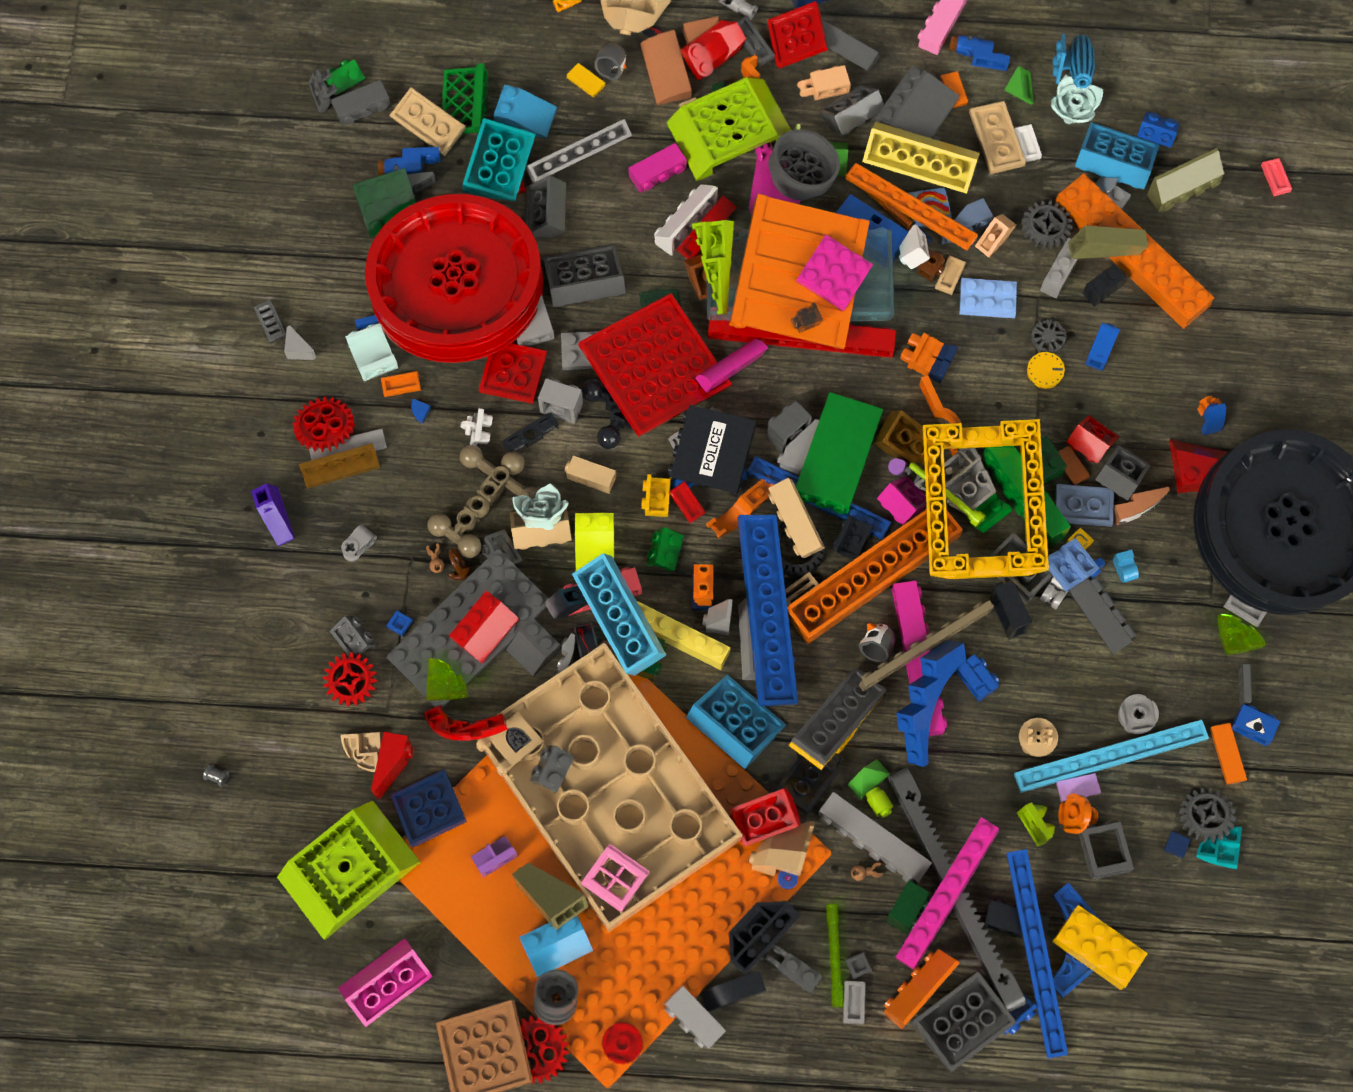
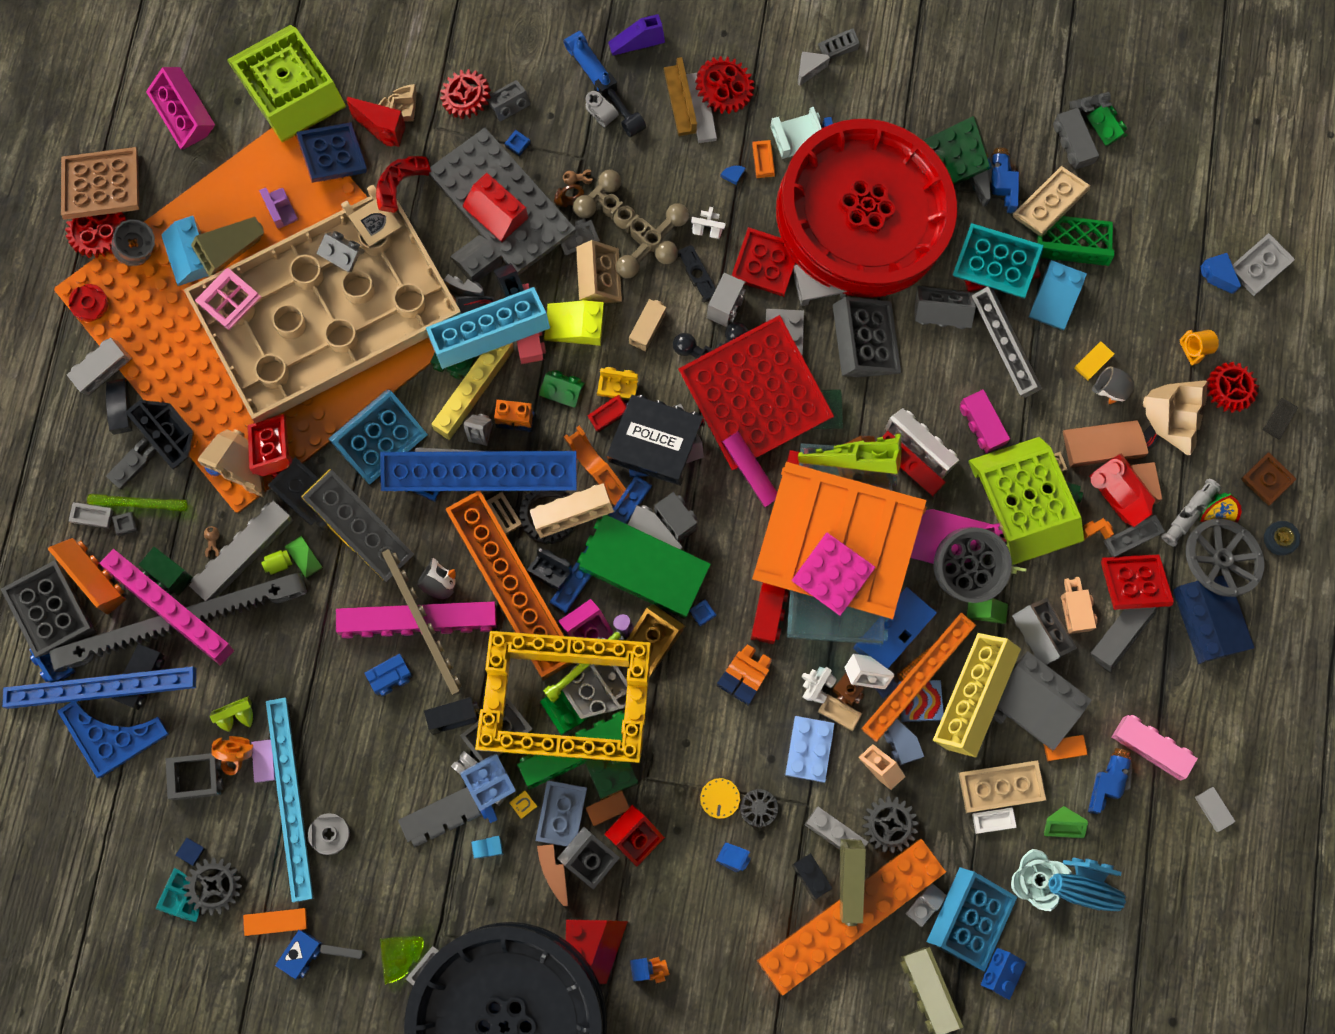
camera: 90 degrees right, 5 degrees up
clear neon green brick [426,658,468,700] -> none
light aqua brick [513,483,569,530] -> none
clear smoke brick [791,303,823,333] -> none
blue arch [896,640,966,767] -> none
orange piece [919,375,961,456] -> none
tan plate [1018,718,1058,757] -> none
yellow brick [1052,905,1148,990] -> none
none -> piece [563,31,646,137]
none -> blue tile [689,599,716,627]
none -> white hips [802,667,837,704]

